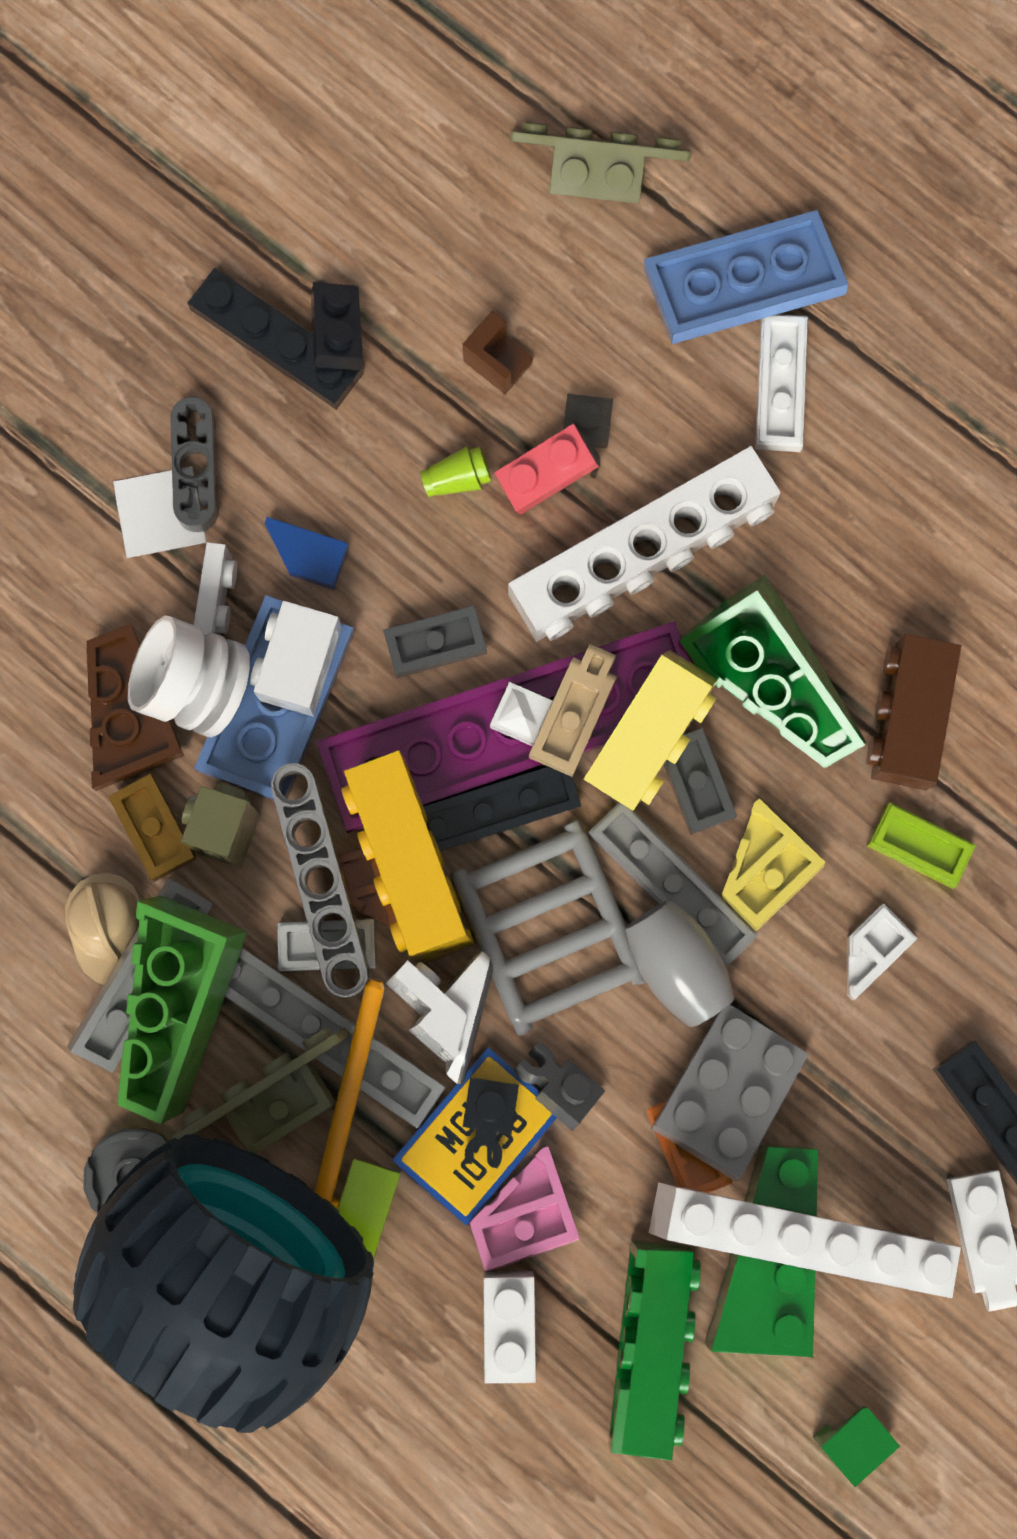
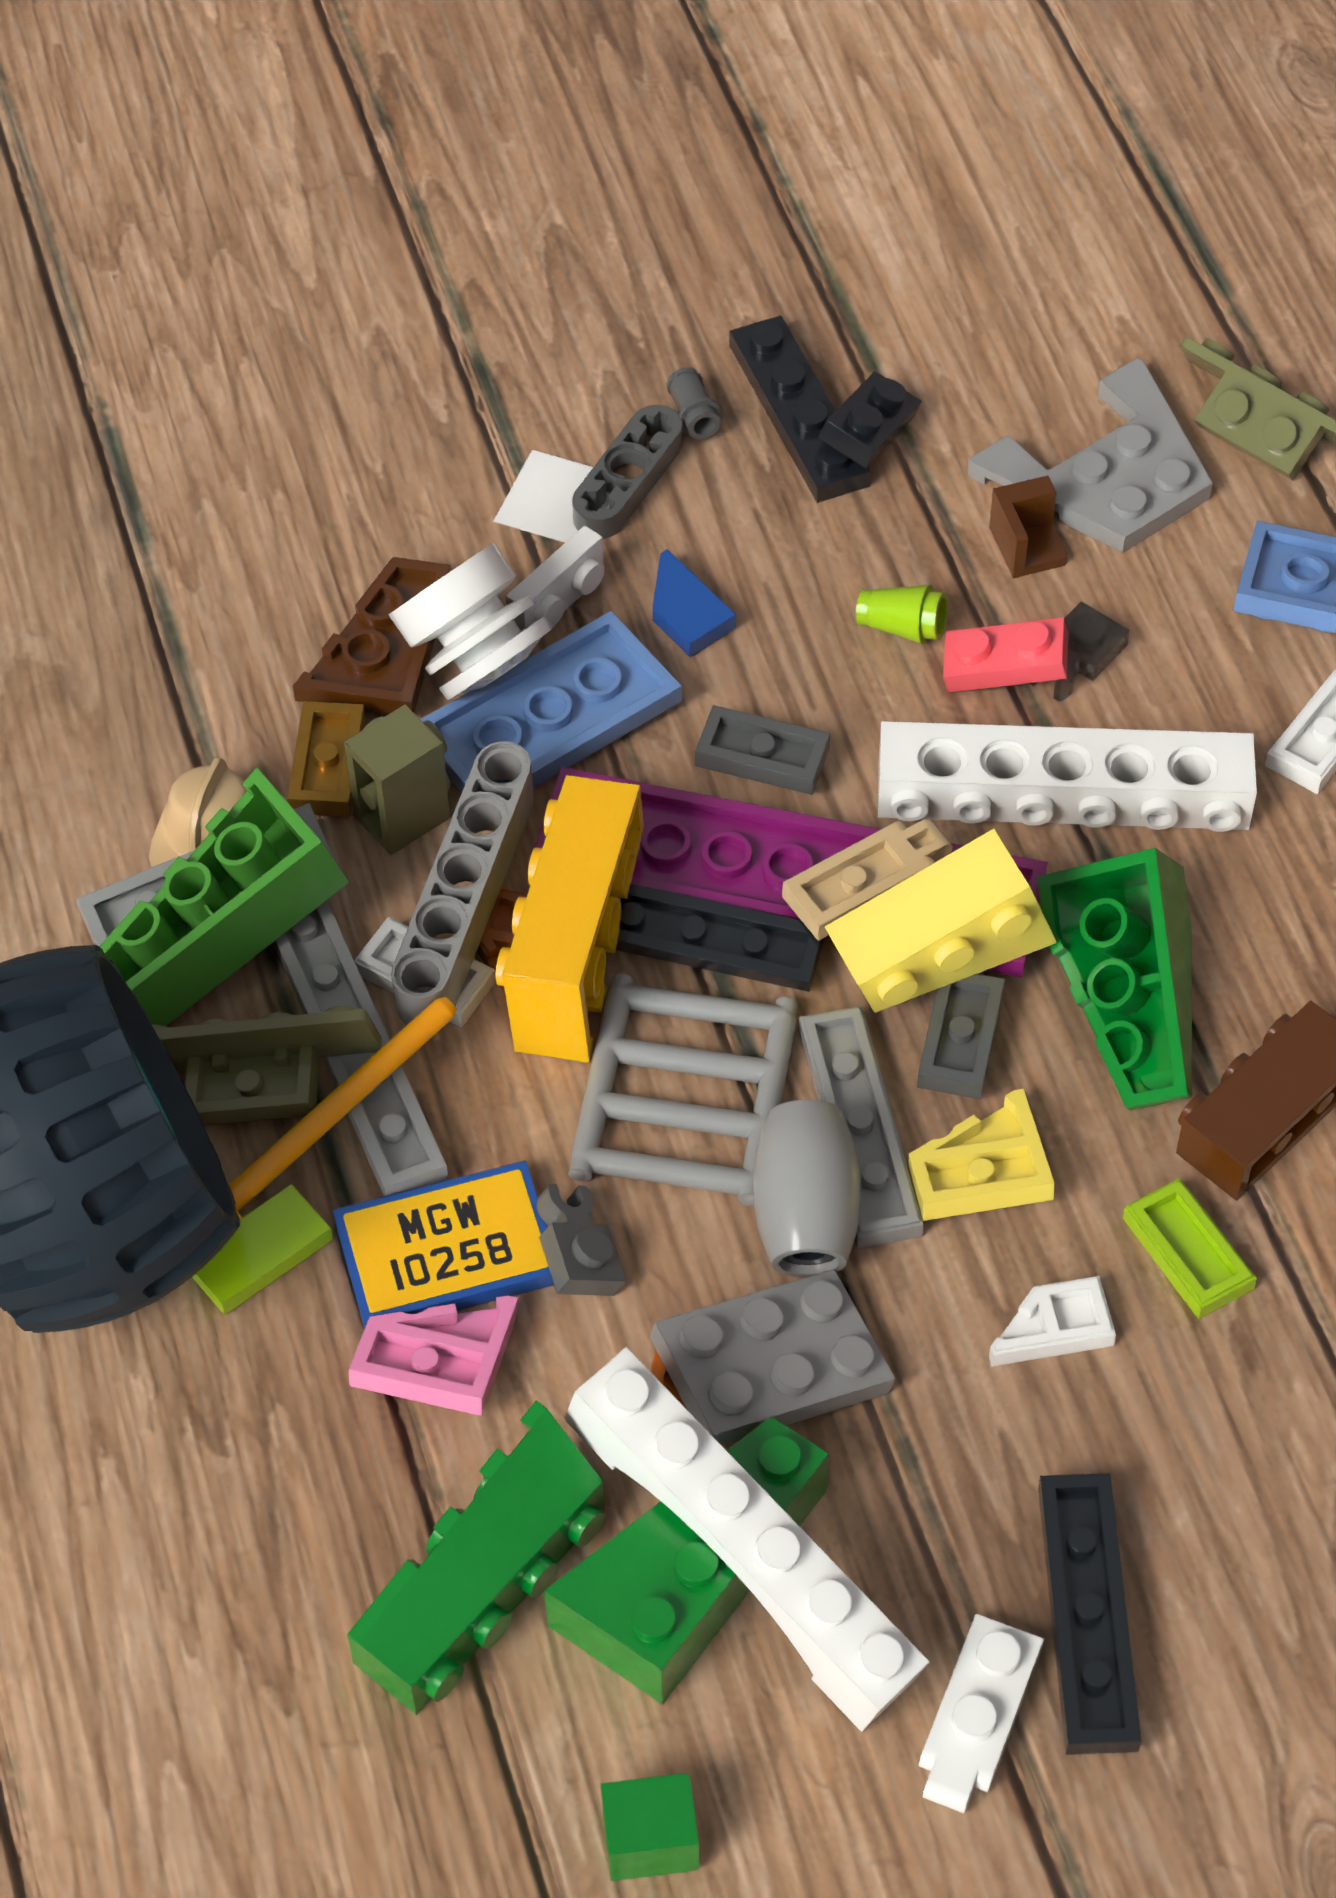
camera: 35 degrees right, 25 degrees down
white brick [250,601,342,717] -> none
white piece [385,951,493,1084] -> none
black plate [463,1077,519,1168] -> none
white brick [484,1271,536,1383] -> none
white tile [490,682,553,747] -> none
none -> dark grey pin [666,367,723,439]
none -> light grey wing [967,357,1213,553]

